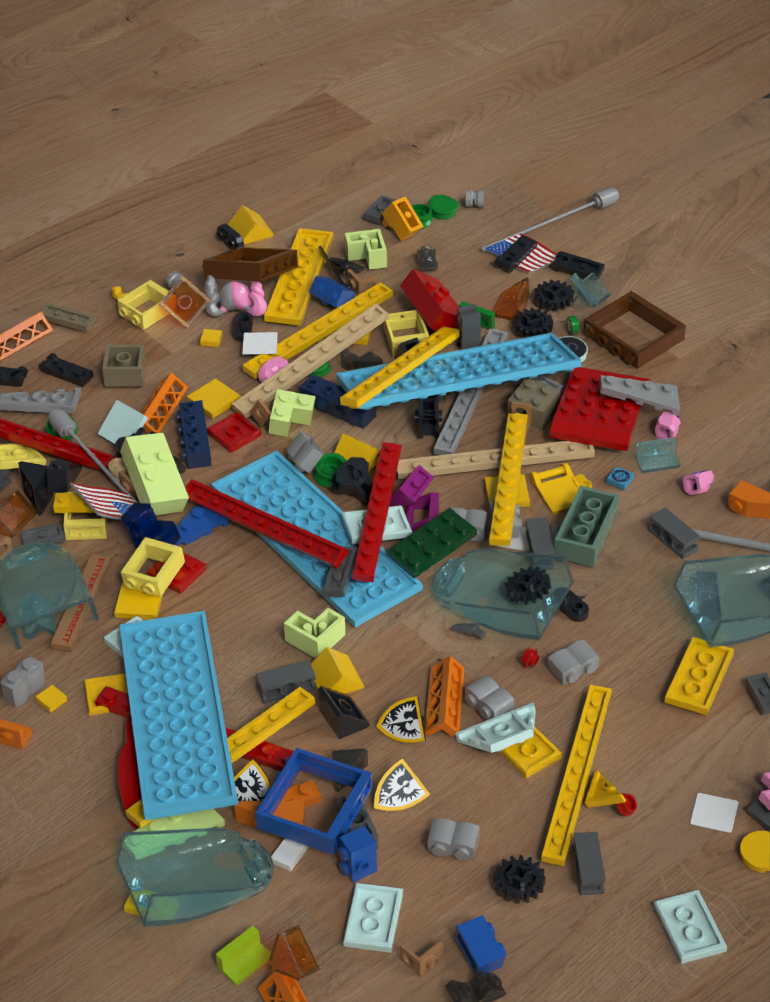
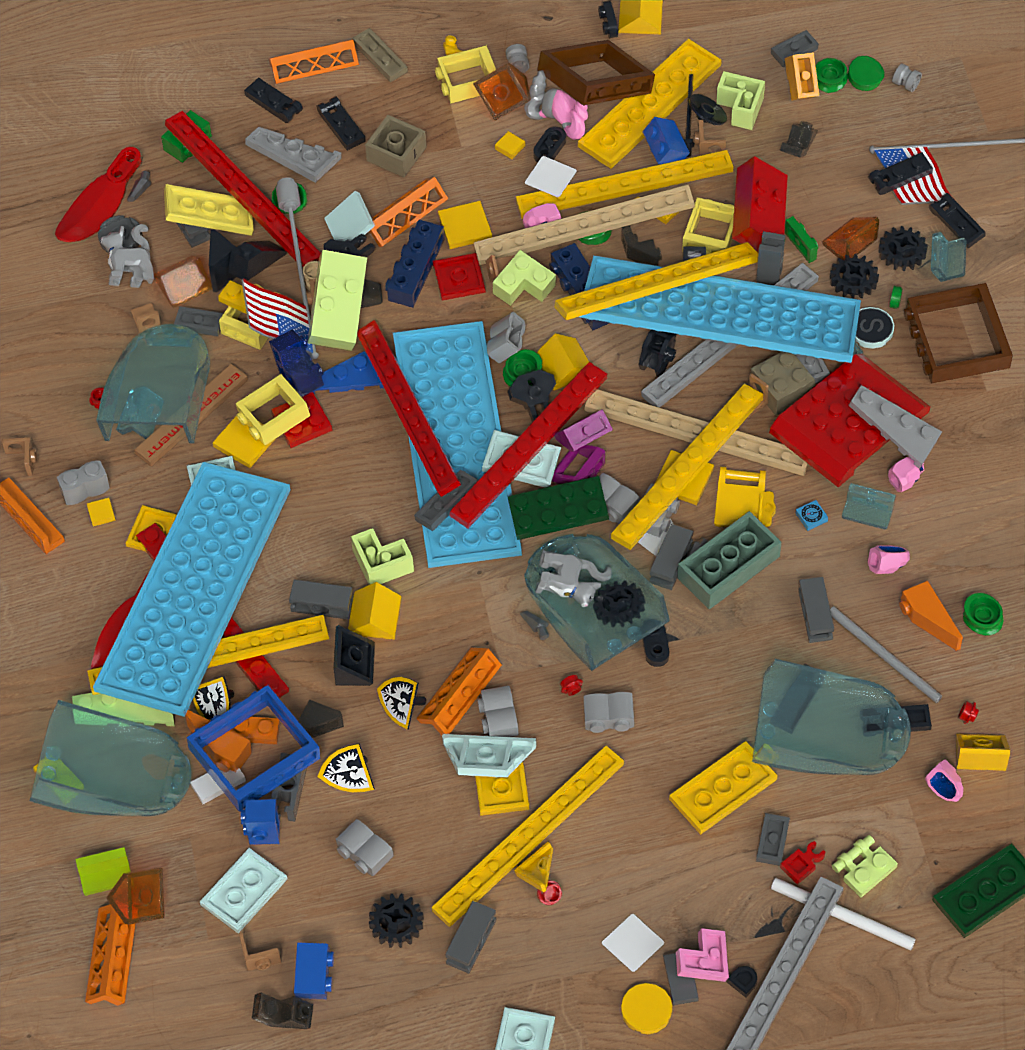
camera: 30 degrees right, 15 degrees up
none -> light grey animal [535,550,612,607]

